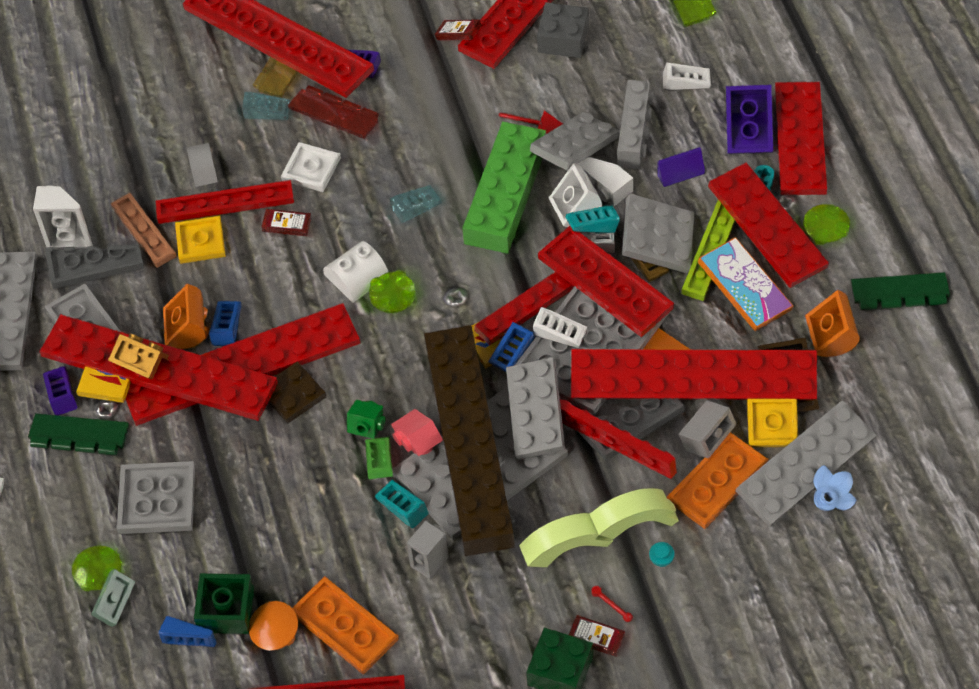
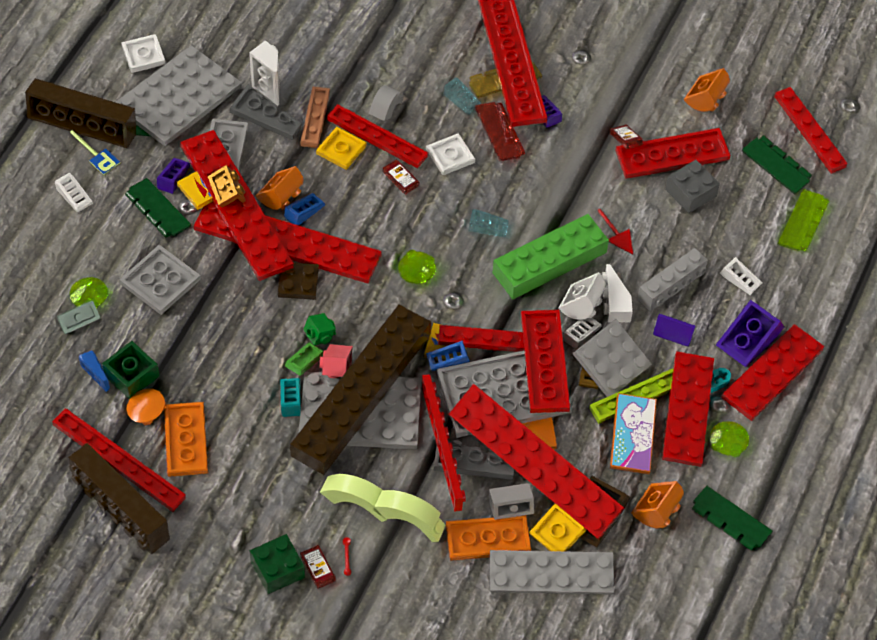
camera: 35 degrees right, 0 degrees up
white brick [323,241,389,303] -> none
light grey brick [407,521,449,580] -> none
light grey plate [506,357,565,460] -> none
light grey plate [530,112,620,170] -> none
white slope [533,307,587,348] -> none
teal slope [565,206,620,233] -> none
teal plate [649,542,675,567] -> none
light blue plate [813,465,857,511] -> none

